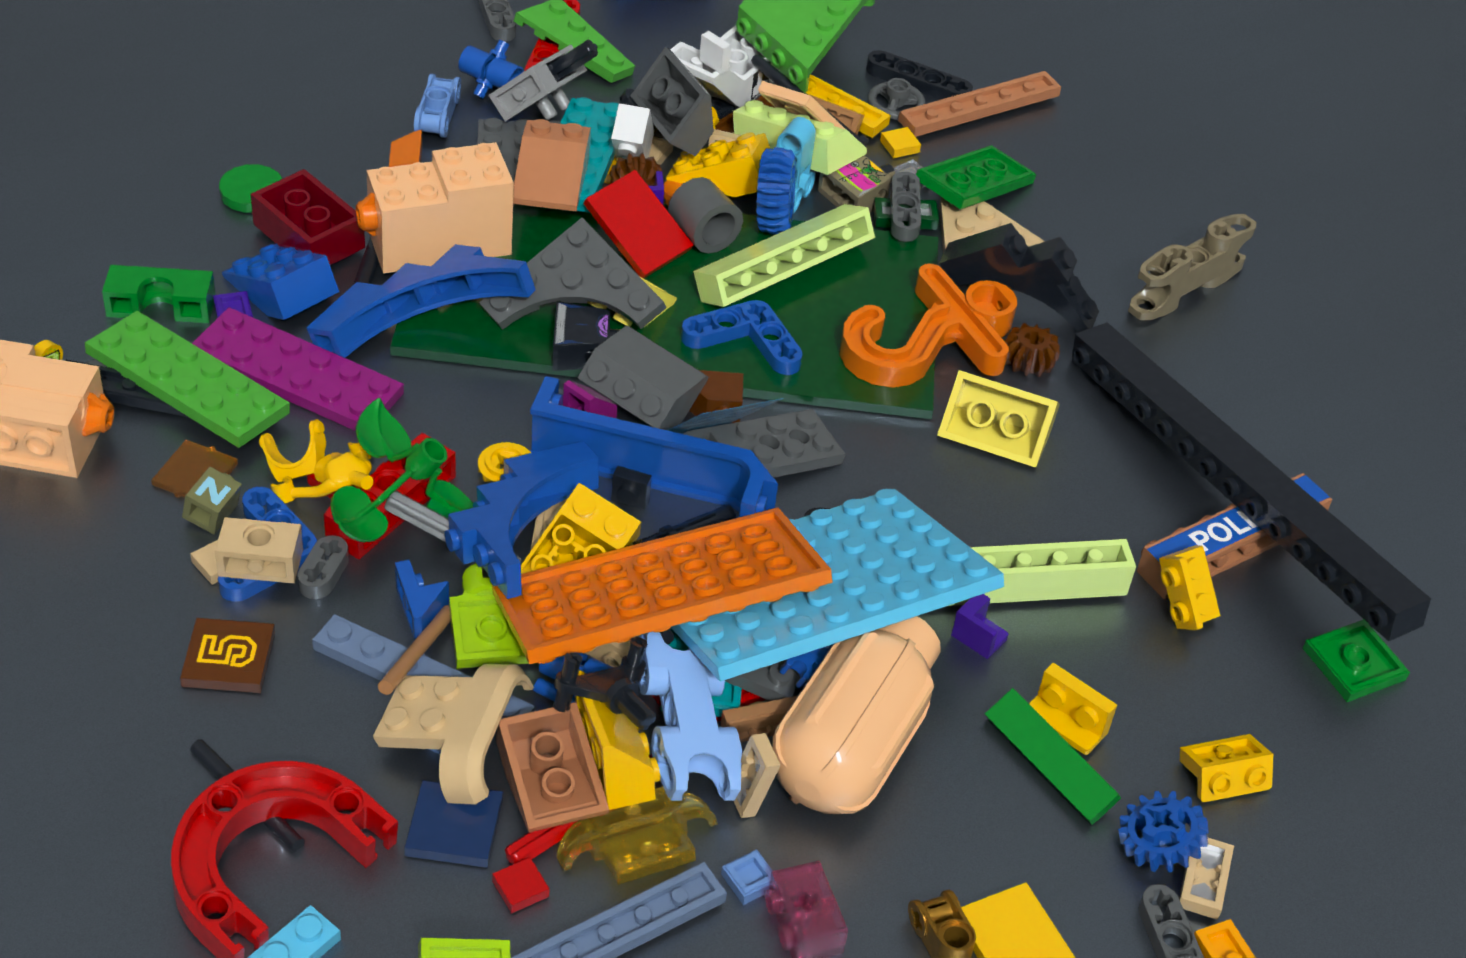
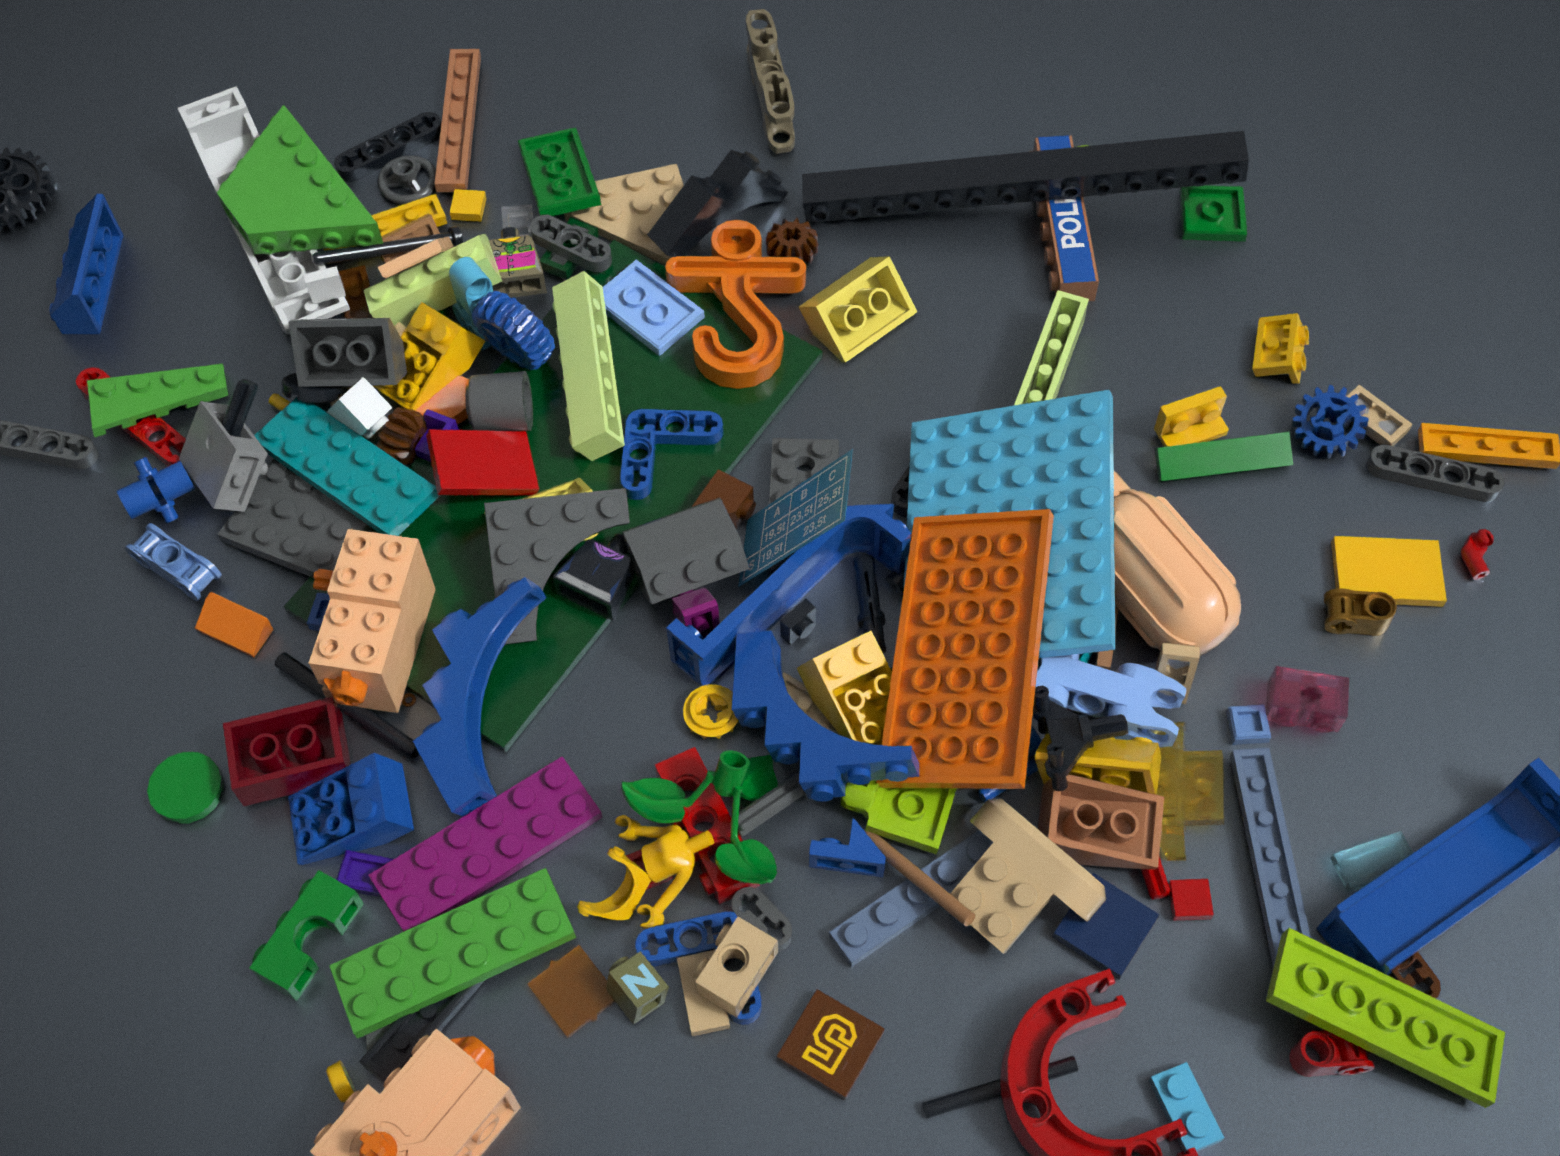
camera: 55 degrees left, 15 degrees up
nougat slope [513,119,591,211] -> none
yellow bracket [1159,545,1221,630] -> none
none -> light blue tile [603,260,705,356]

